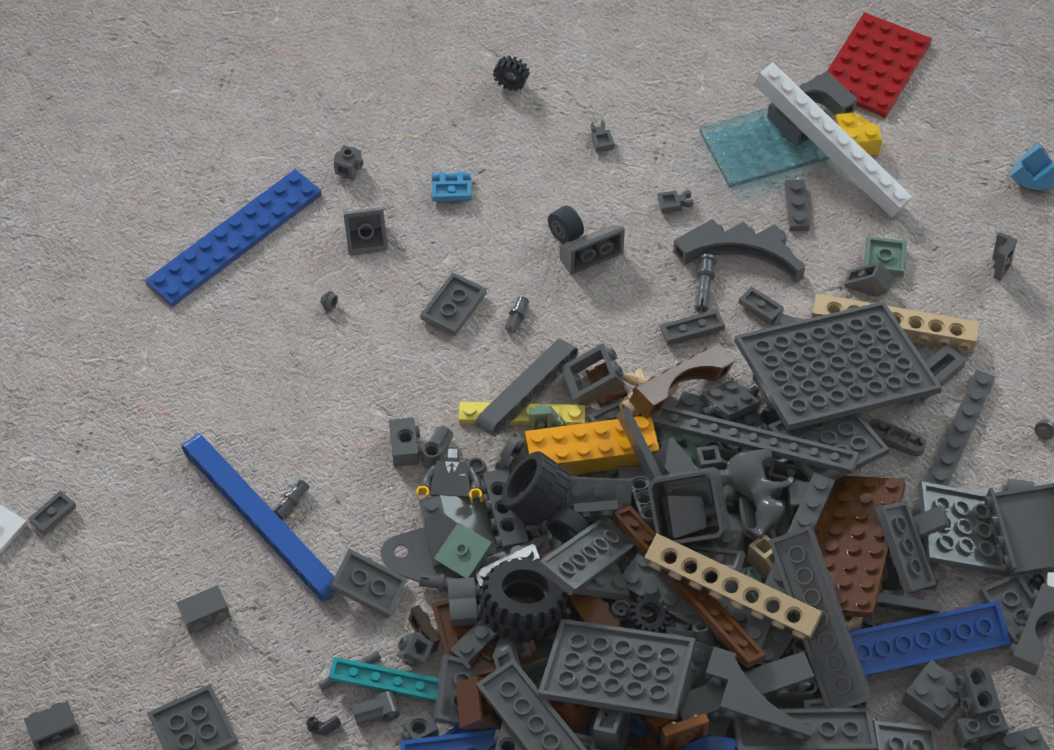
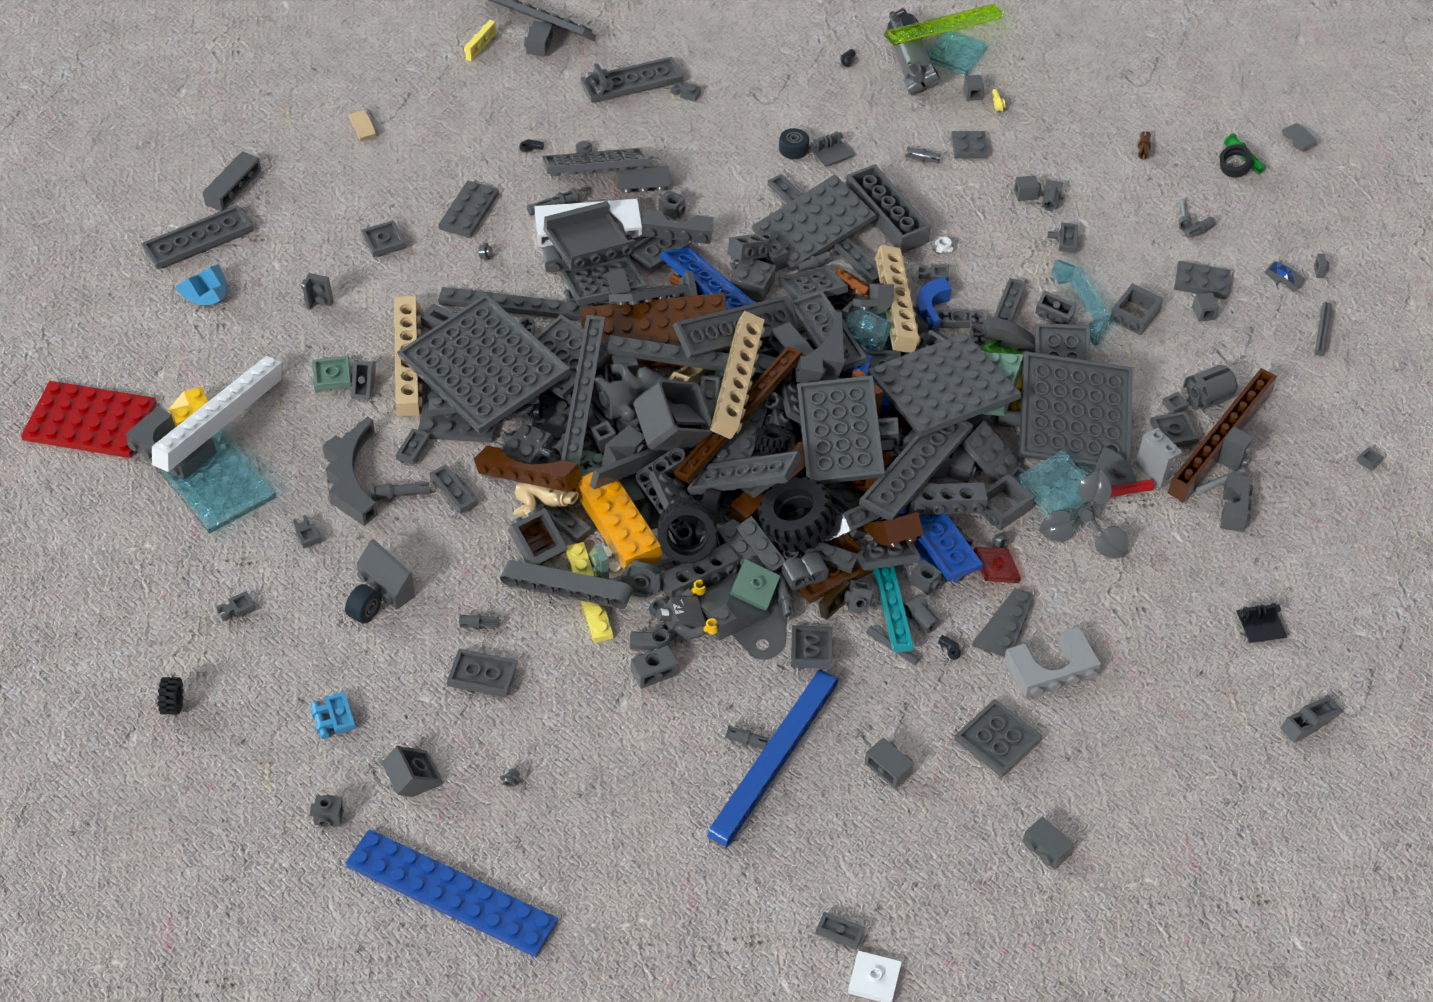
camera: 110 degrees left, 5 degrees down
dark grey plate [572,500,618,518] -> none
dark grey plate [784,180,810,231] -> none

